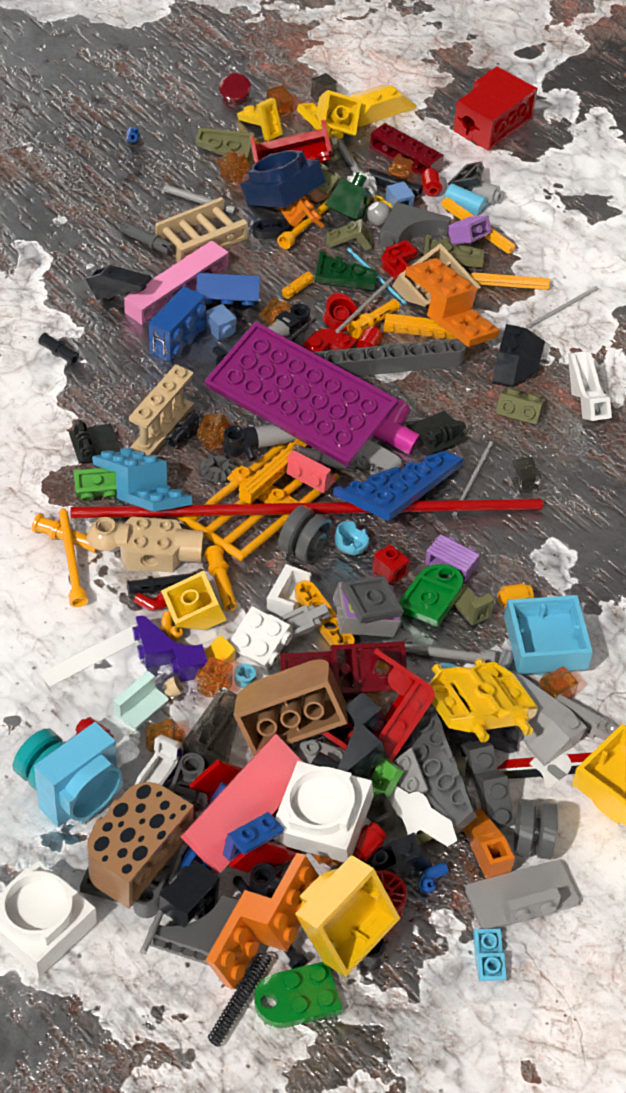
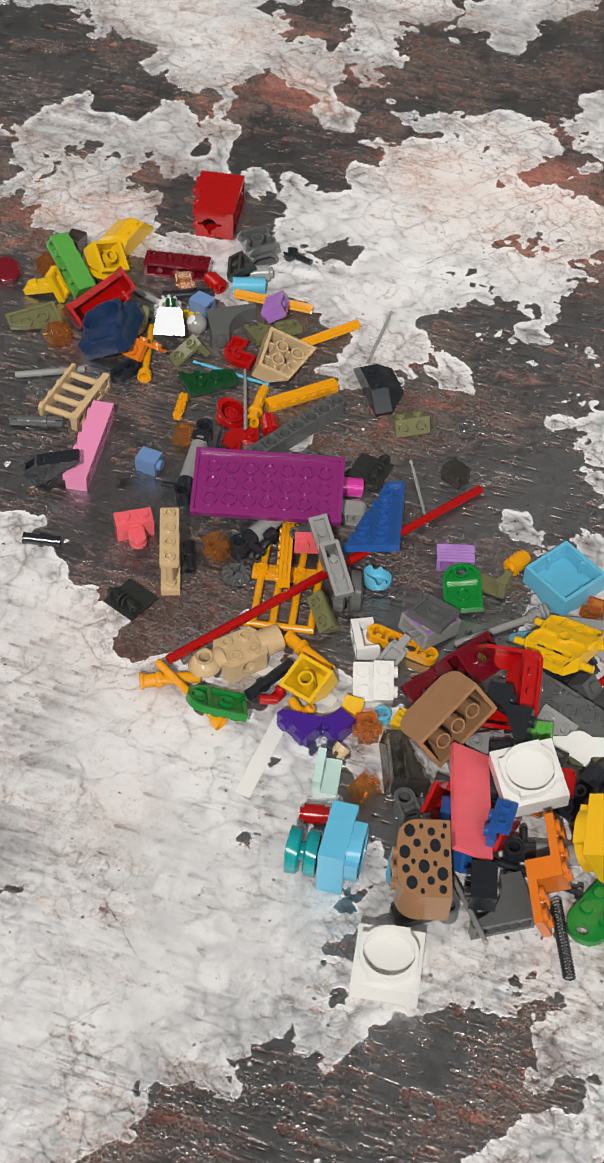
camera: 30 degrees left, 0 degrees up
bright green bracket [74,468,117,501] -> none
dark azure bracket [93,448,192,512] -> none
white animal [135,735,183,787] -> none
blue brick [149,286,206,363] -> none
blue brick [196,273,260,305] -> none
red brick [372,544,410,586] -> none
orange bracket [405,258,500,347] -> none
white arch [568,351,612,421] -> none
none -> bright green brick [46,232,96,299]
none -> coral brick [113,507,155,549]
none -> green plate [186,685,248,722]
none -> dark grey piece [236,225,279,266]
none -> black bar [253,527,279,560]
none -> black bar [283,247,313,265]
none -> olive bracket [306,590,340,633]
none -> light grey bracket [308,513,354,599]

